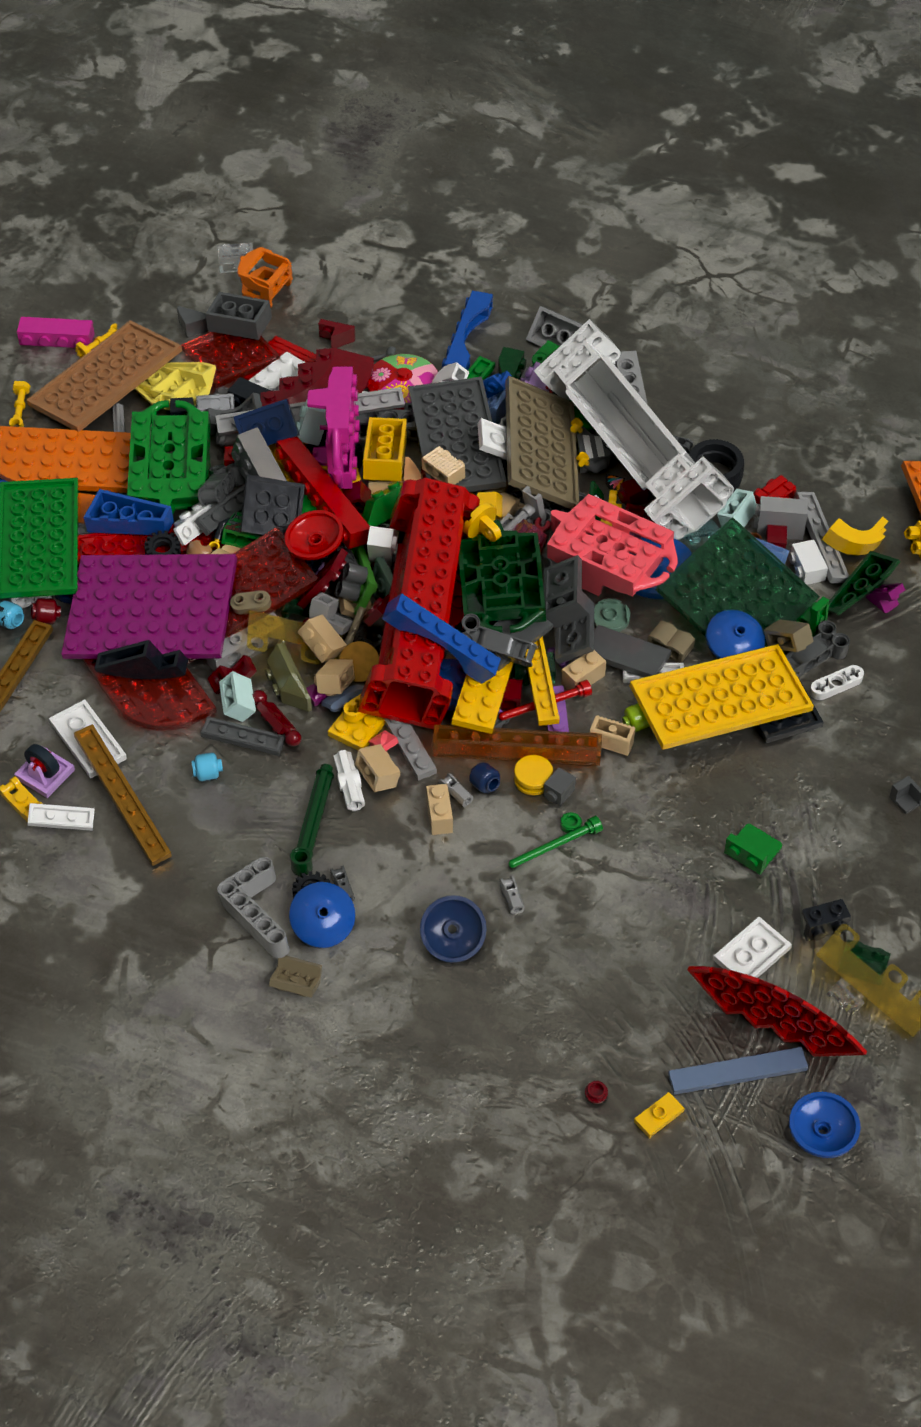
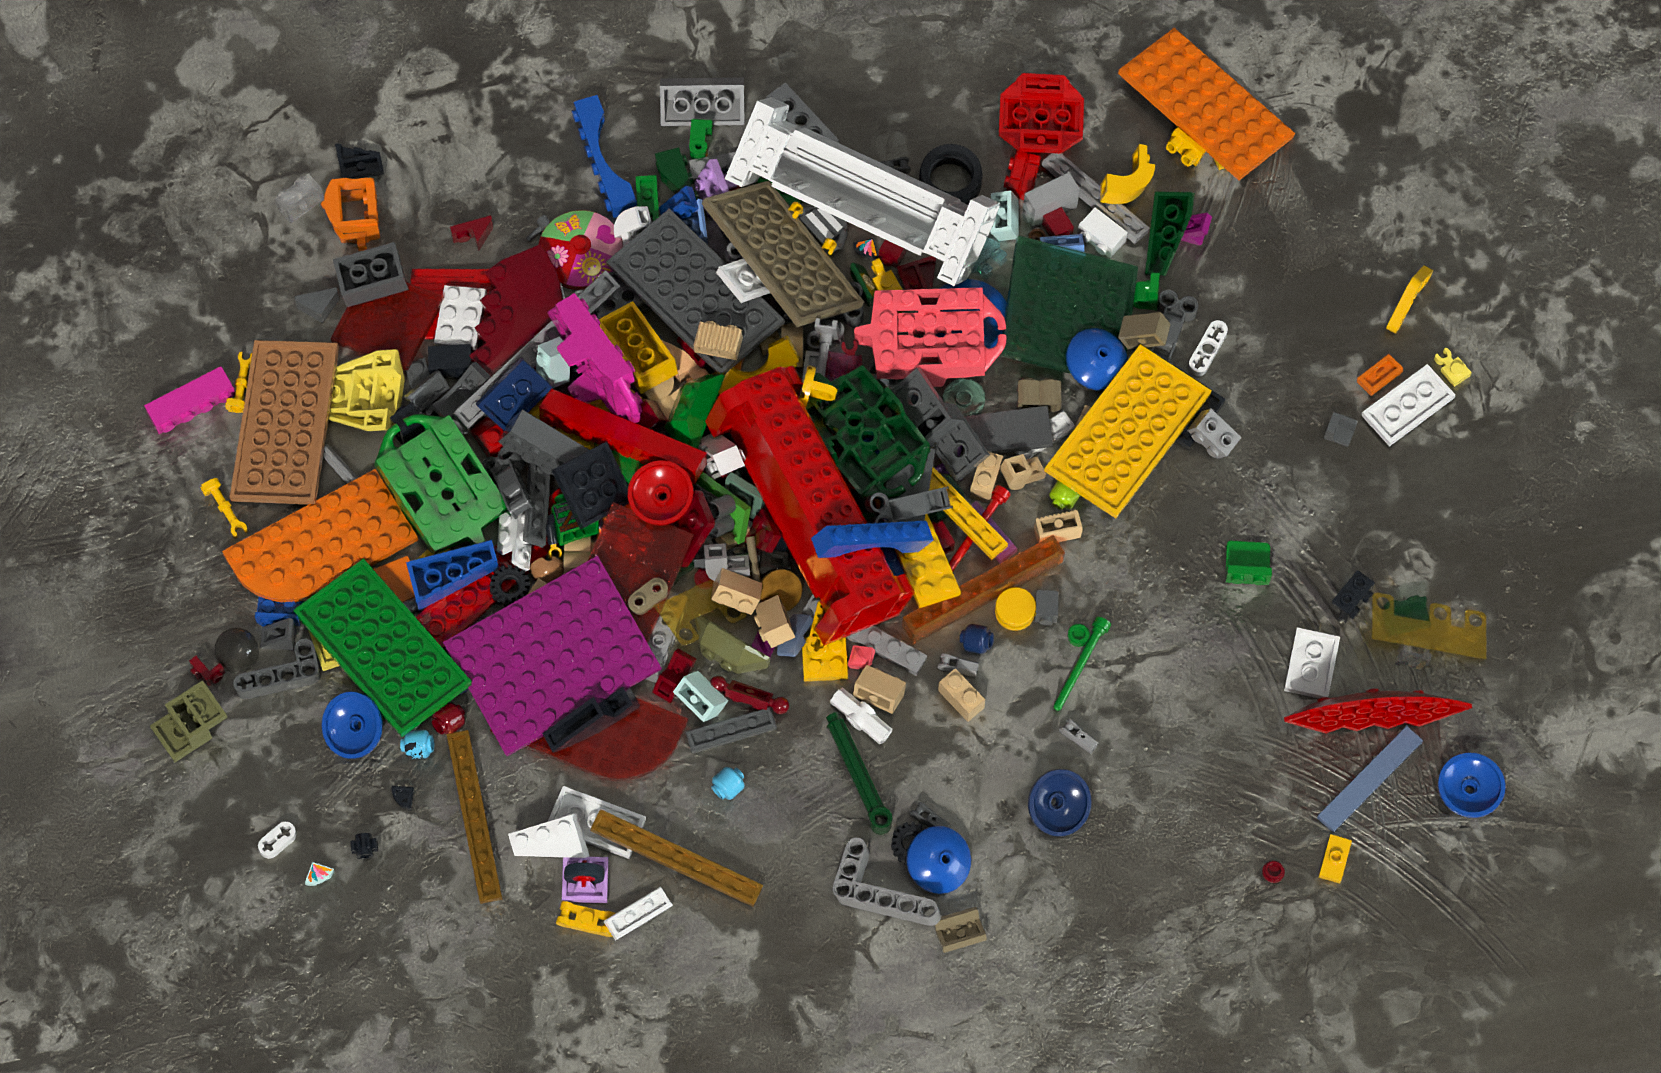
camera: 35 degrees left, 15 degrees up
none -> black wing [335,143,384,179]
none -> white wedge [508,813,589,858]
none -> red piece [999,73,1084,154]
none -> tan brick [1000,454,1046,490]
none -> light grey brick [1187,409,1241,459]

